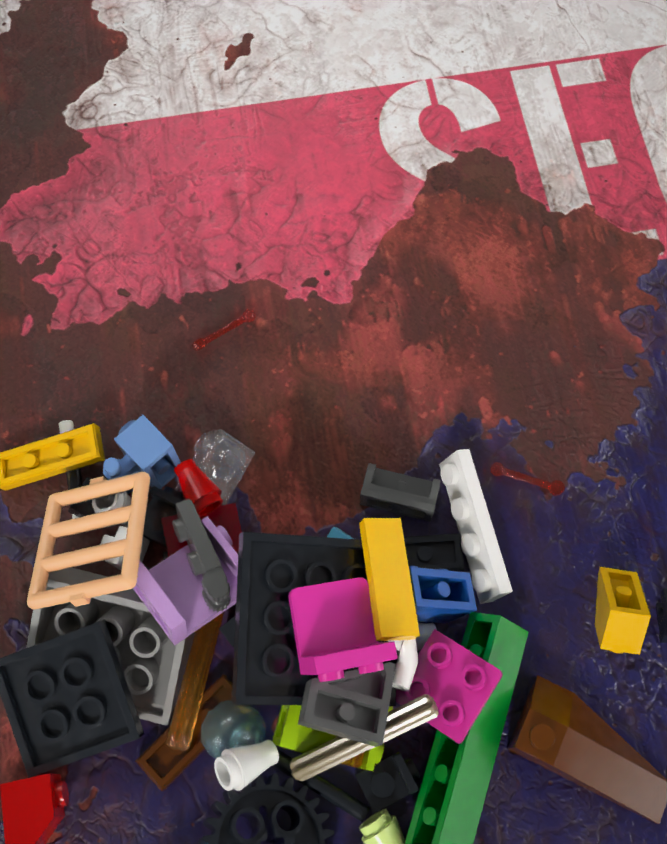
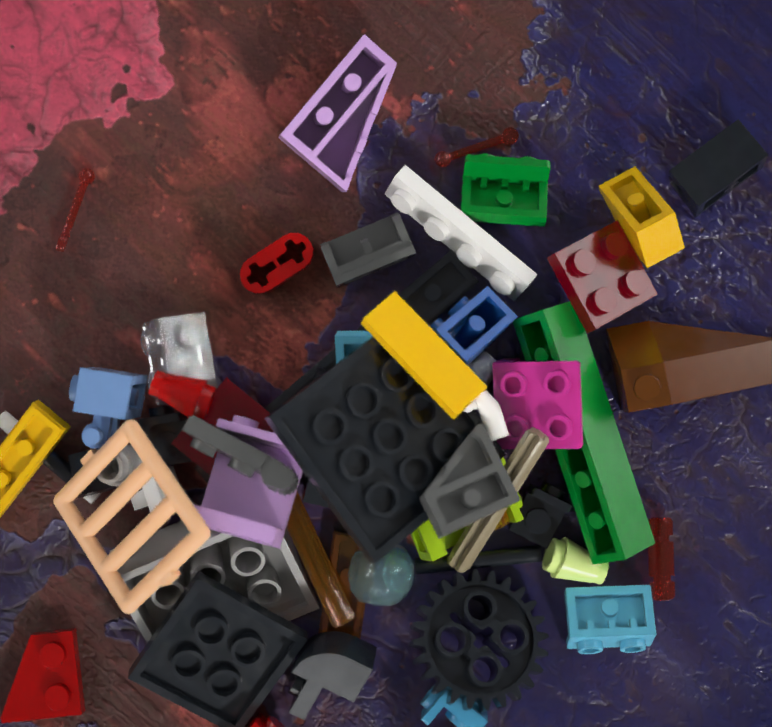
camera: 40 degrees left, 20 degrees up
white cone [214,740,279,791] -> none
dark pink bracket [288,577,398,682] -> none
none -> red beam [240,233,314,294]
none -> lavender wedge [278,34,397,192]
none -> black brick [288,631,377,720]
none -> green bracket [461,153,551,227]
none -> plate [547,220,658,333]

